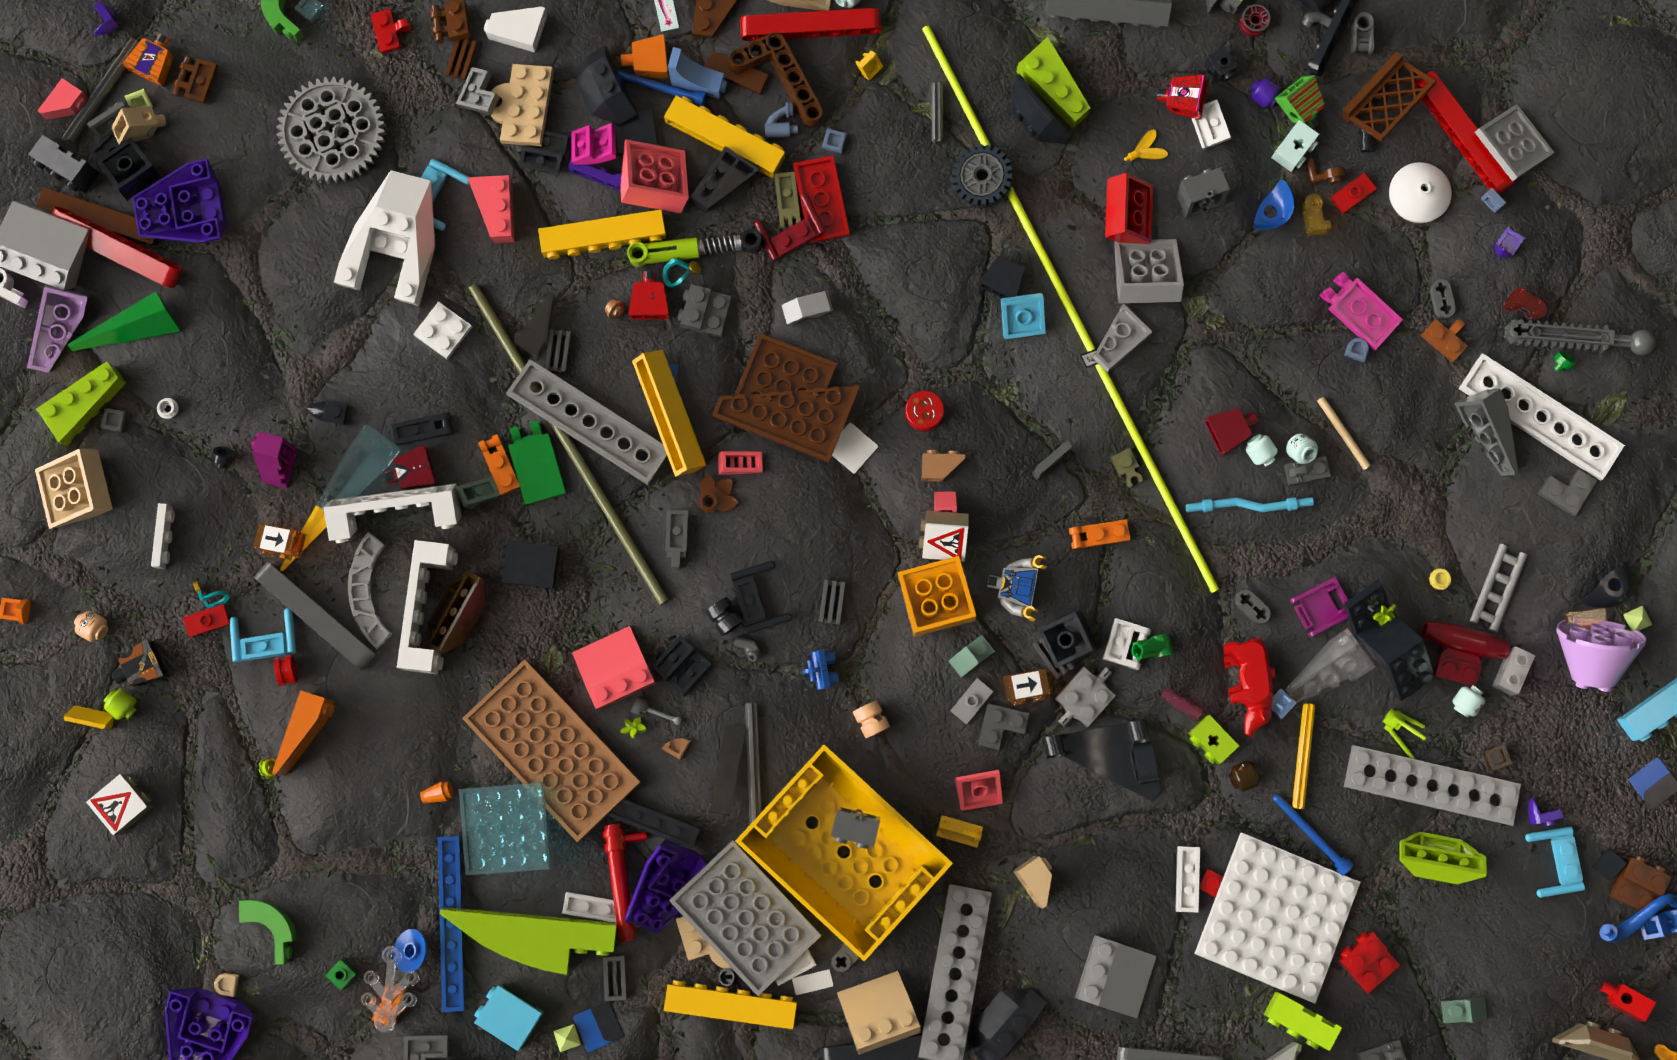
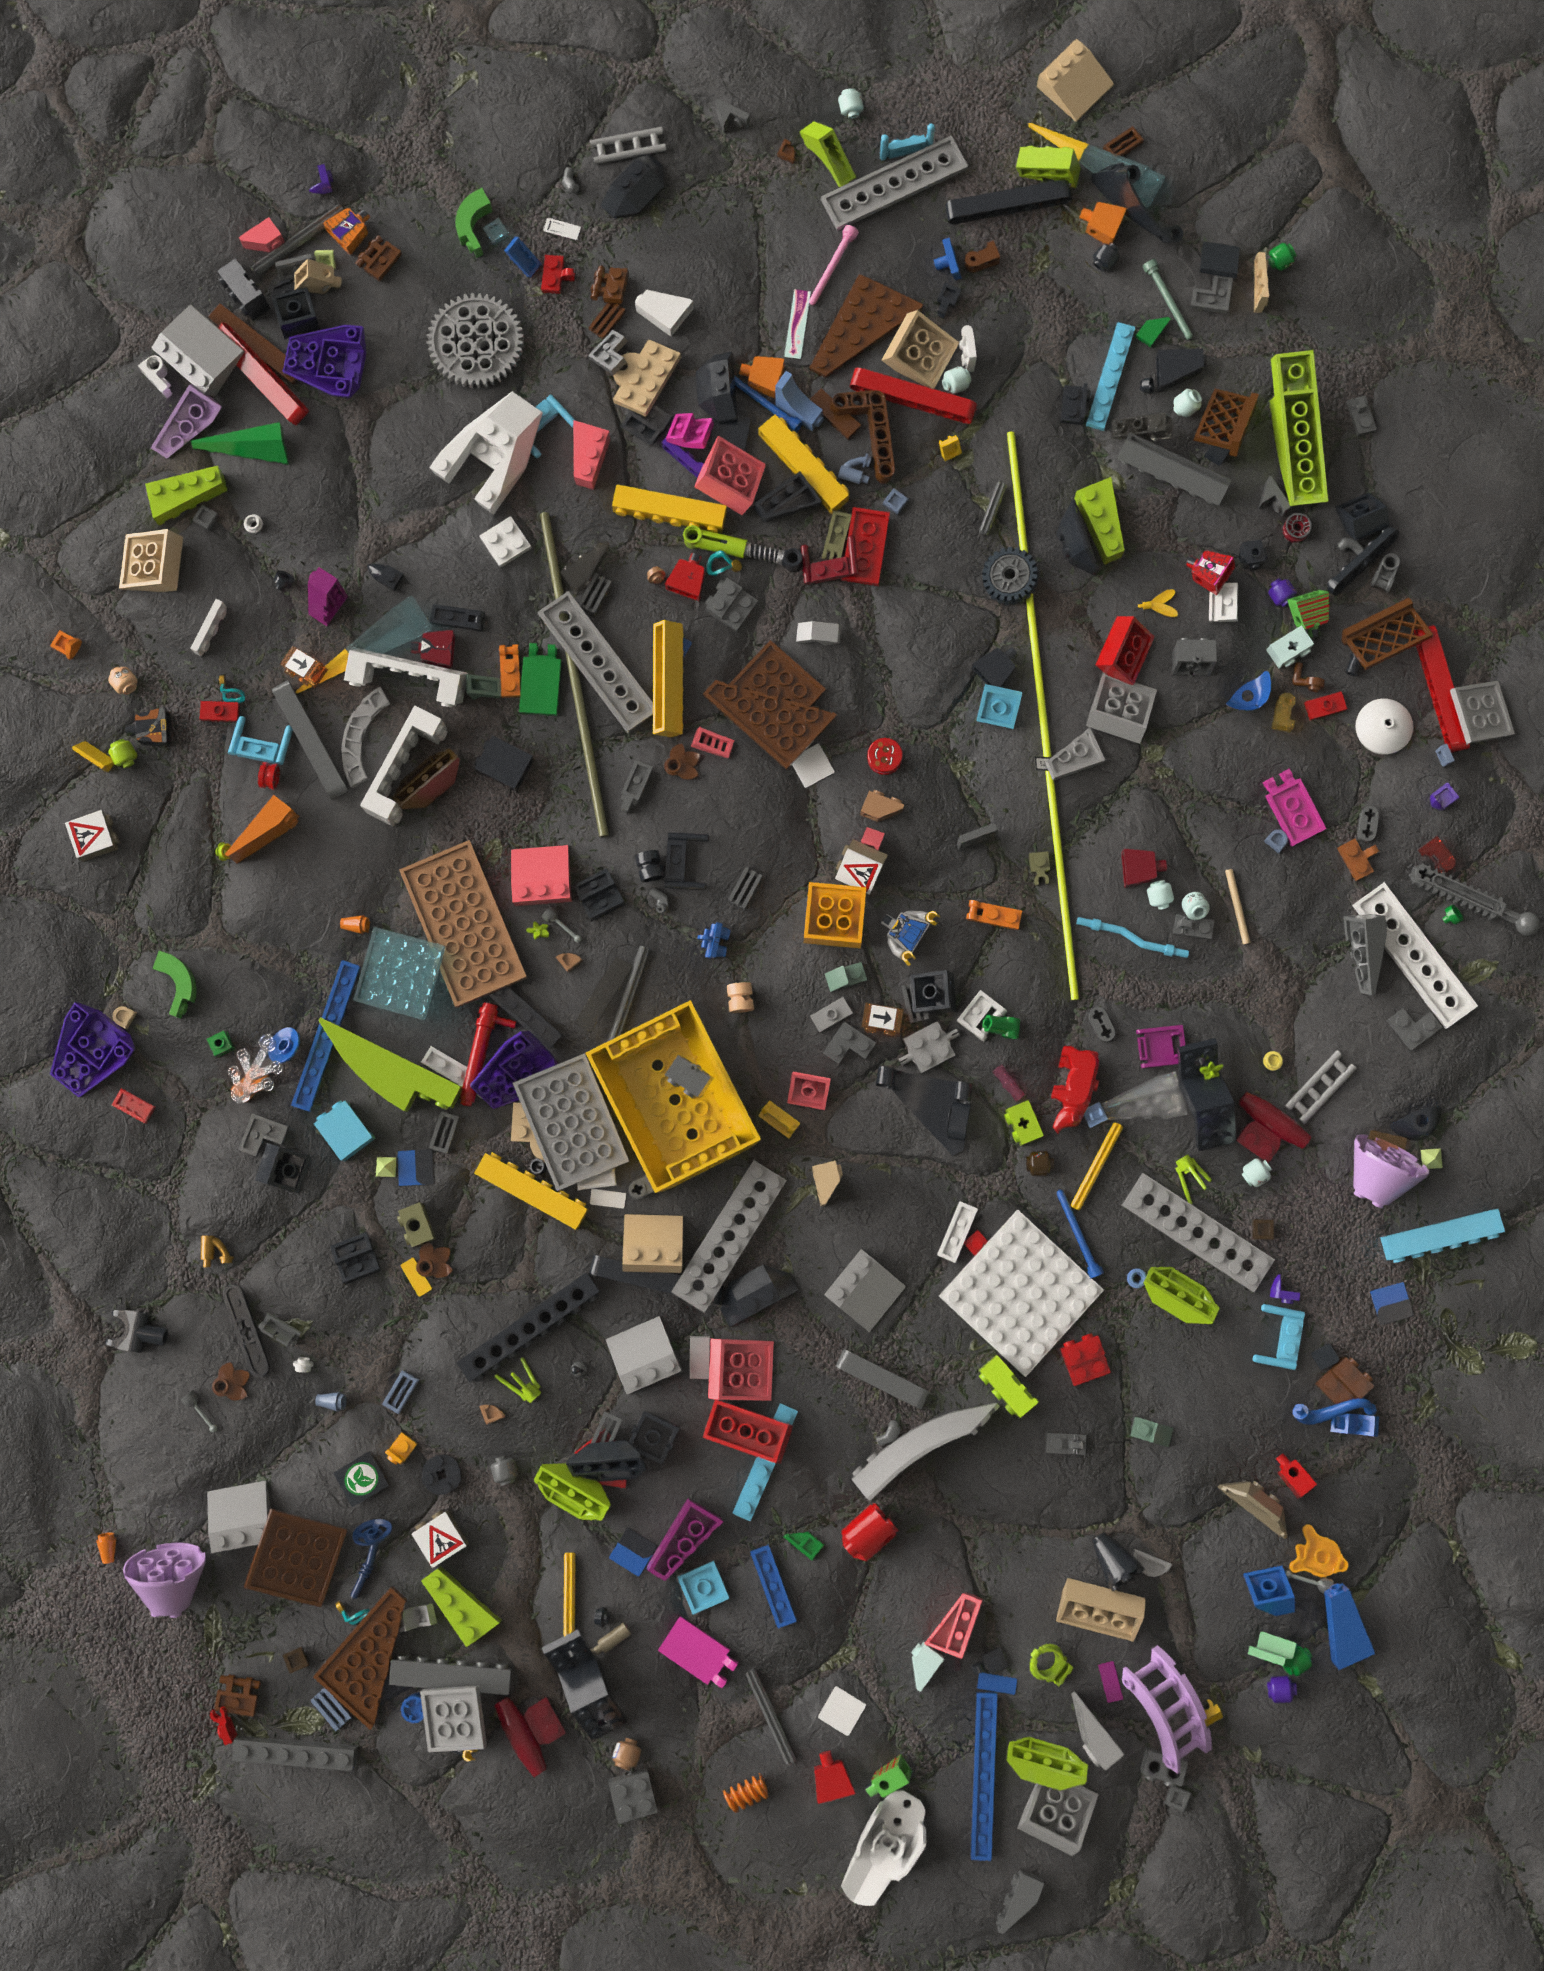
camera: 25 degrees right, 0 degrees up
light grey brick [1492,646,1535,696] -> none
none -> blue tile [504,237,542,277]
none -> medium blue plate [1127,1268,1146,1288]

